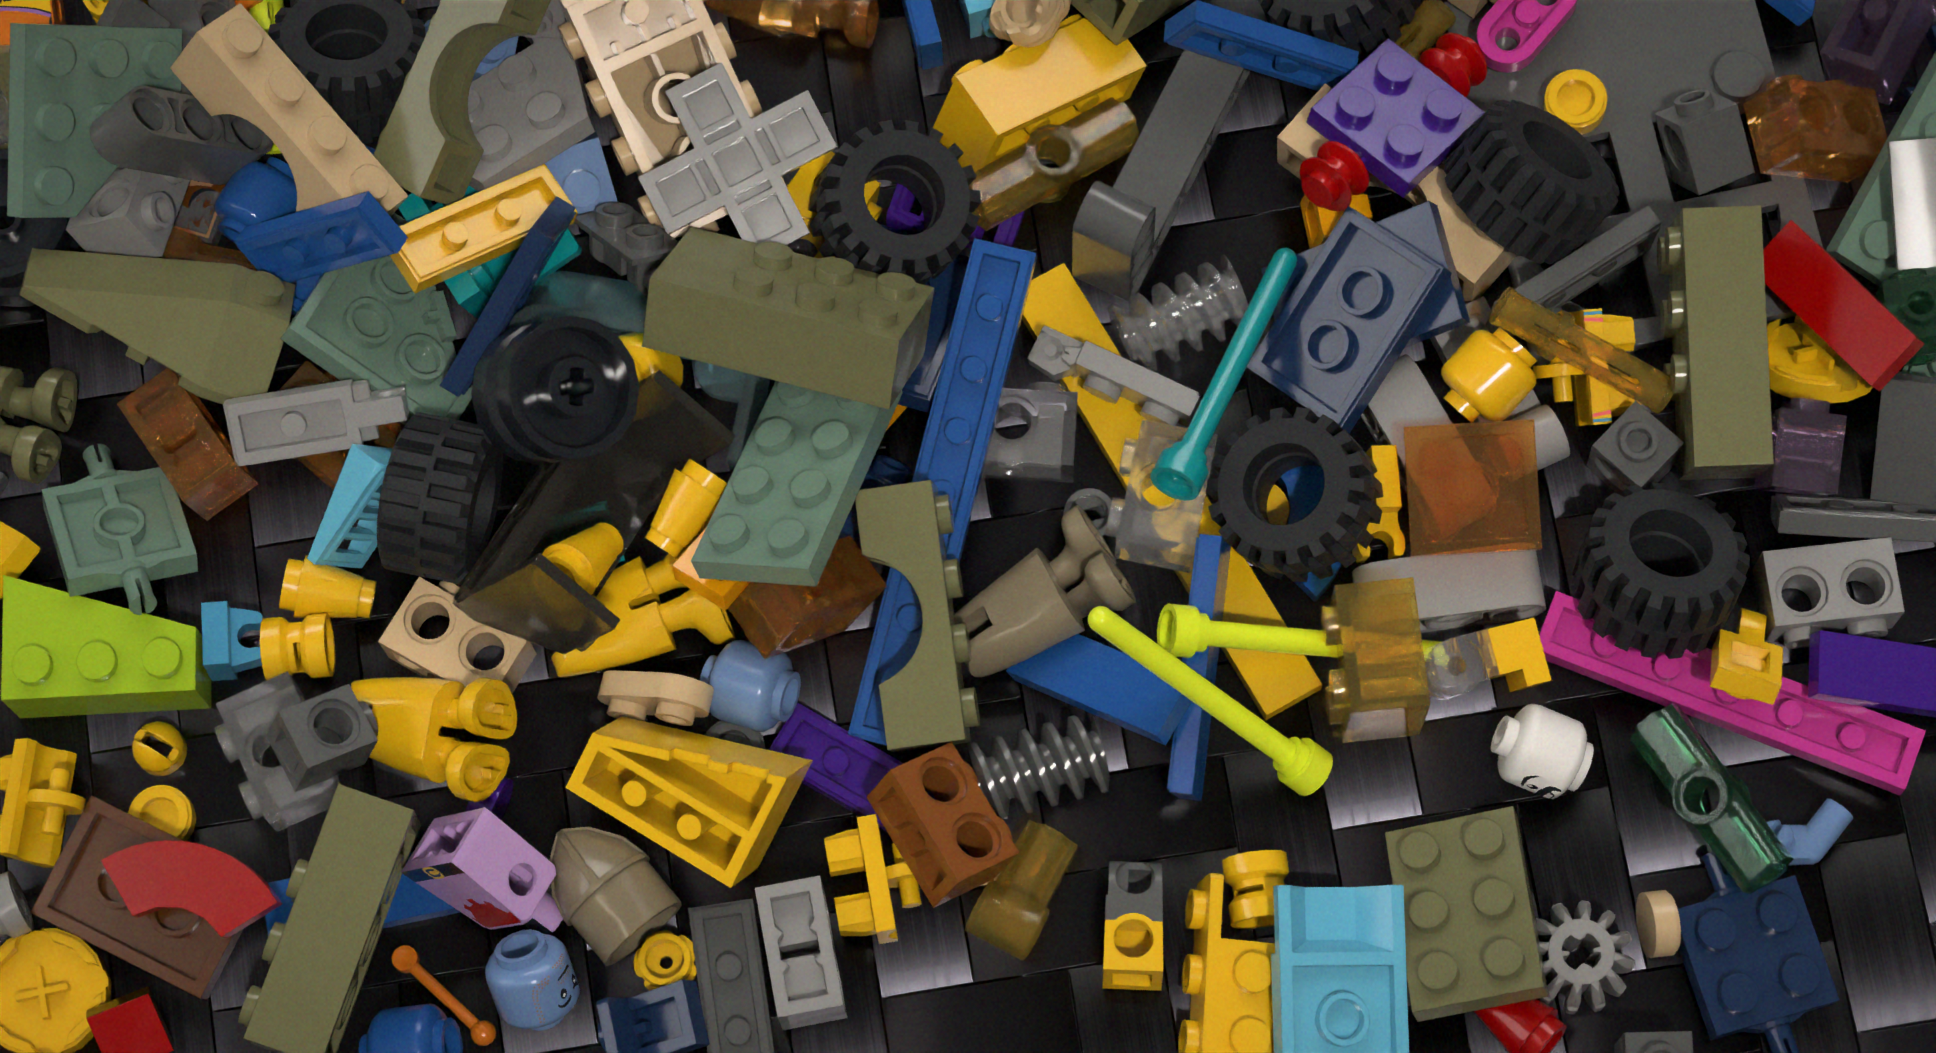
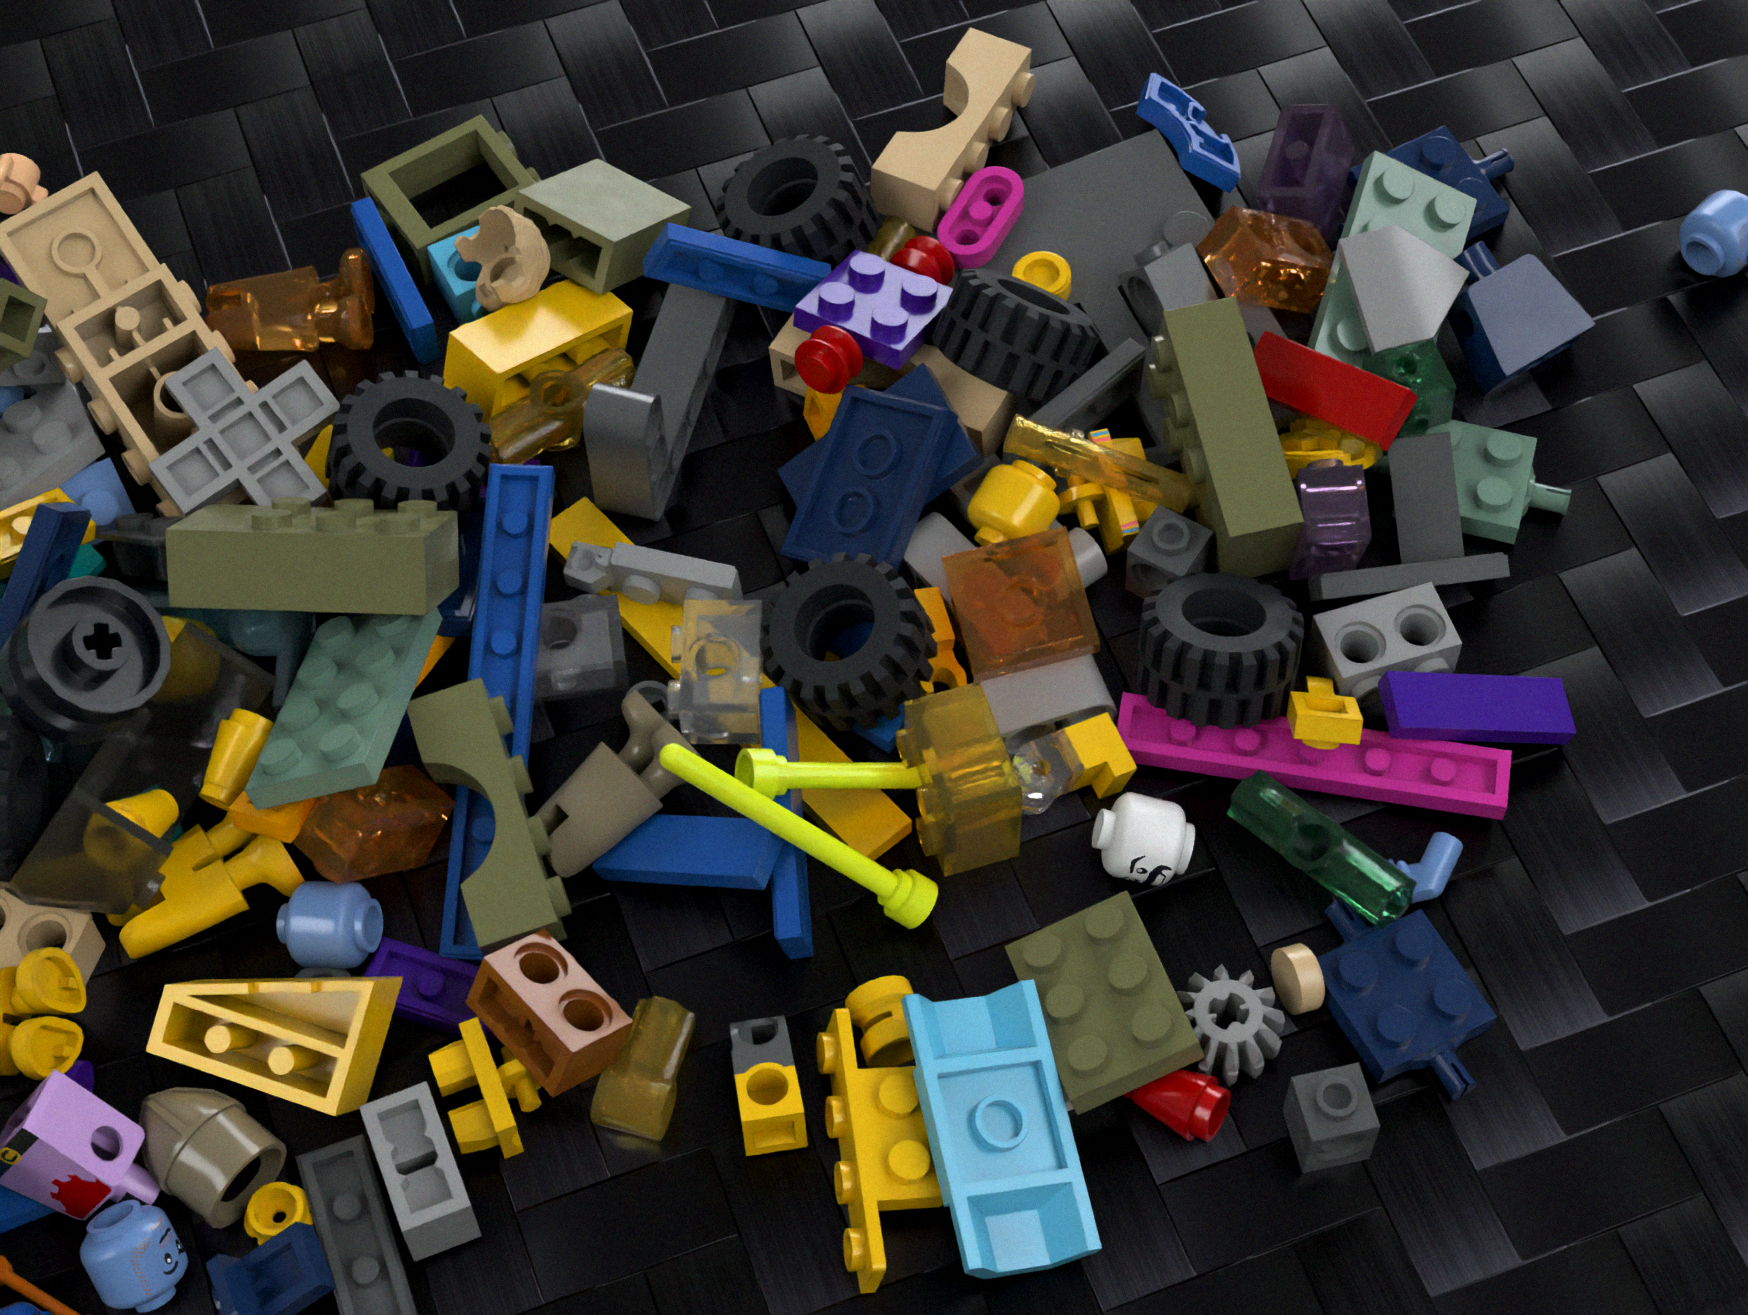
camera: 15 degrees left, 15 degrees down
tan plate [597,670,714,726] -> none
dark grey piece [967,715,1110,820] -> none
clear piece [1108,255,1248,372] -> none
teal piece [1150,248,1297,501] -> none

